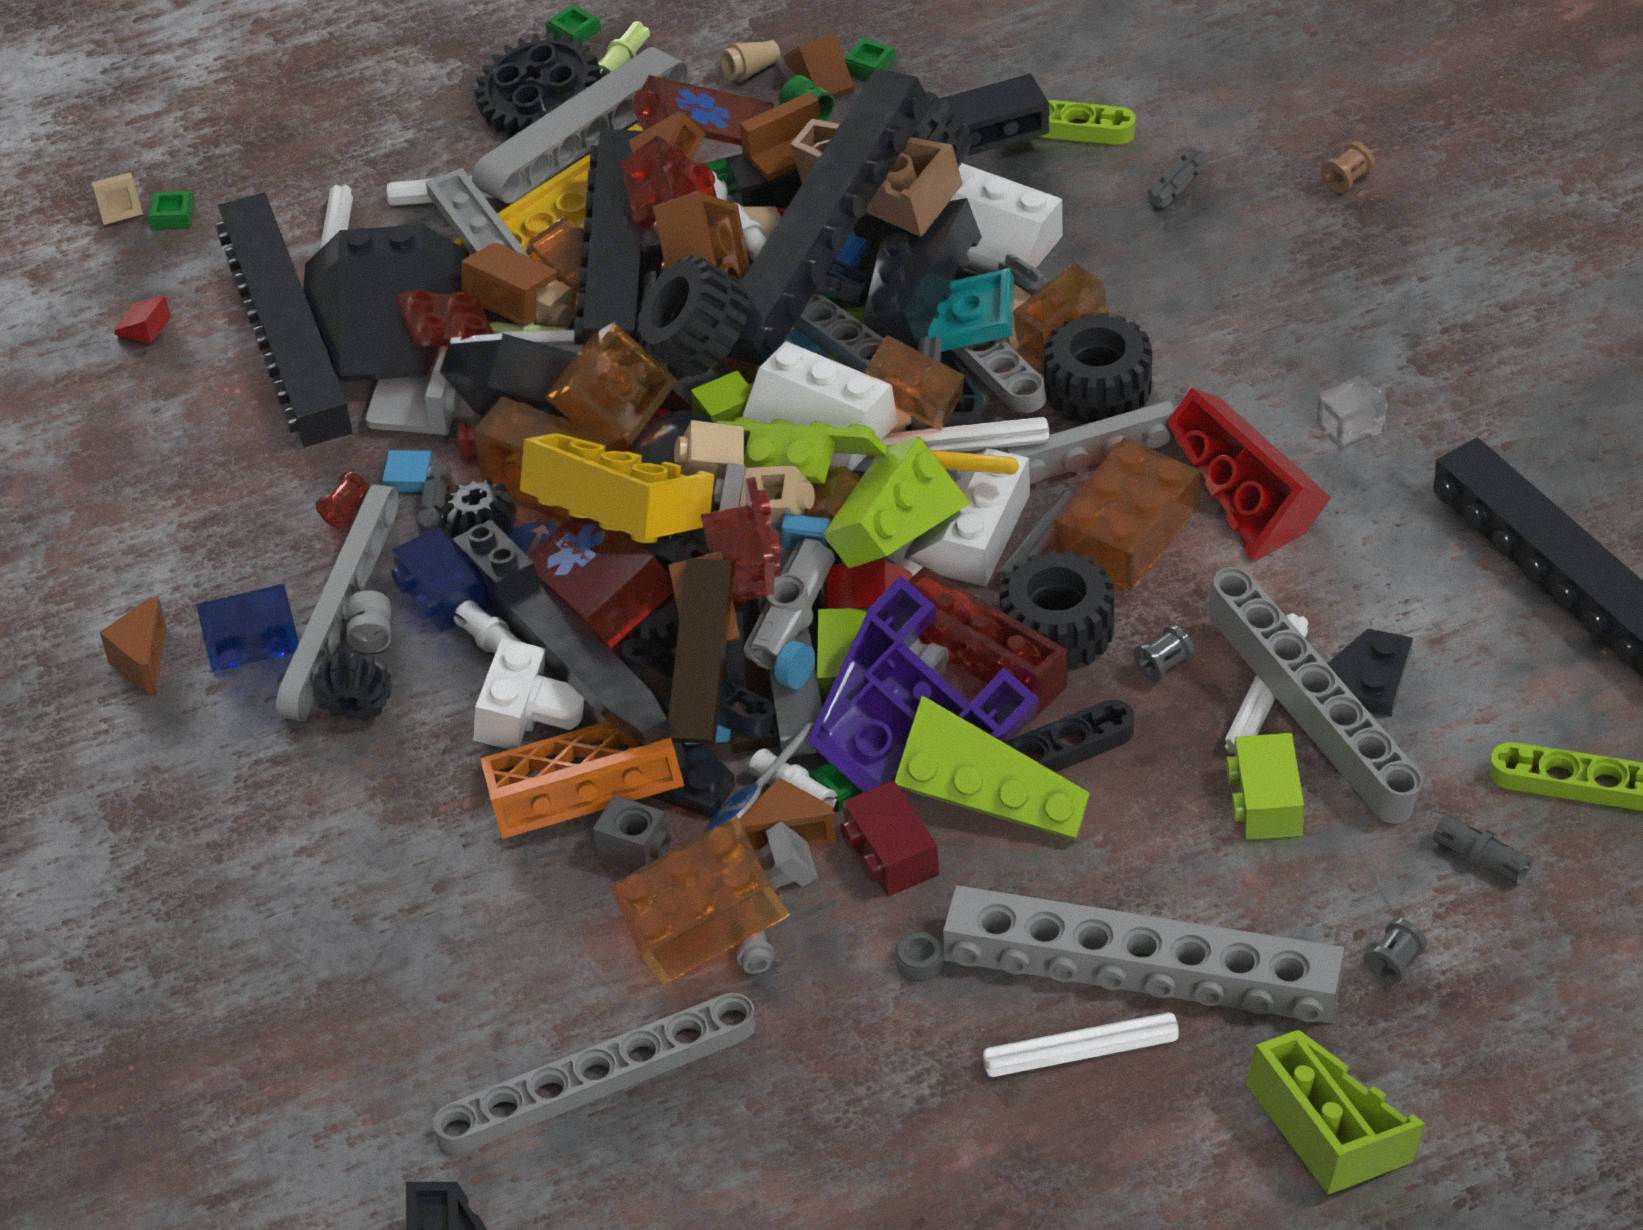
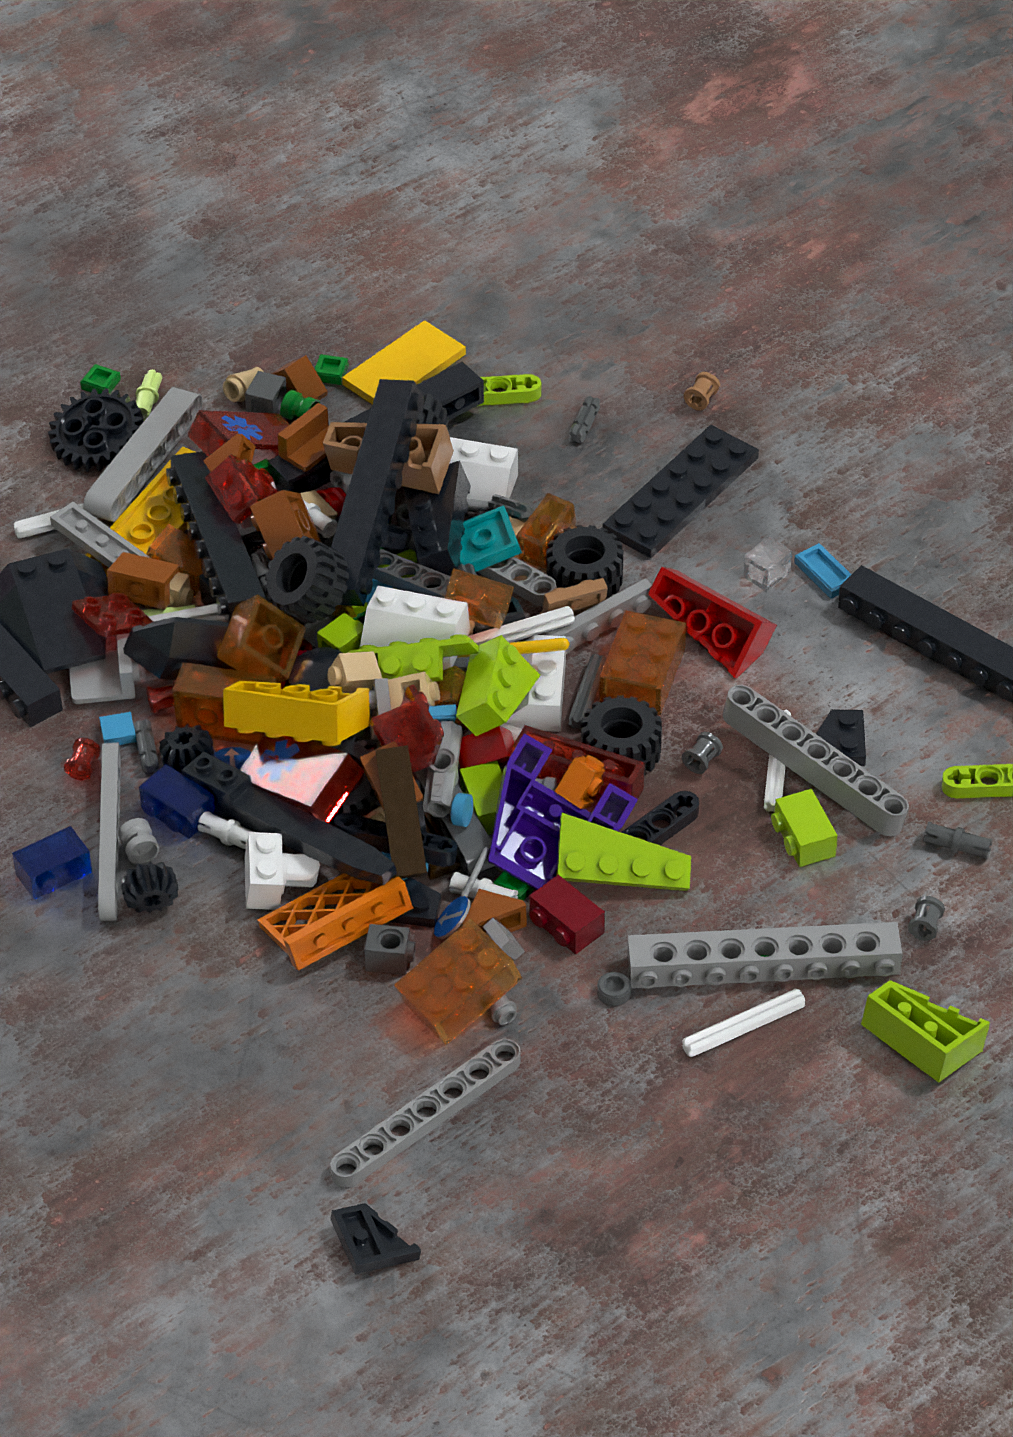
camera: 20 degrees left, 0 degrees up
none -> dark grey brick [245,371,287,422]
none -> yellow tile [342,320,466,404]
none -> medium nougat plate [539,578,608,617]
none -> orange brick [554,755,605,809]
none -> black plate [602,425,759,558]
none -> dark azure tile [794,543,852,599]

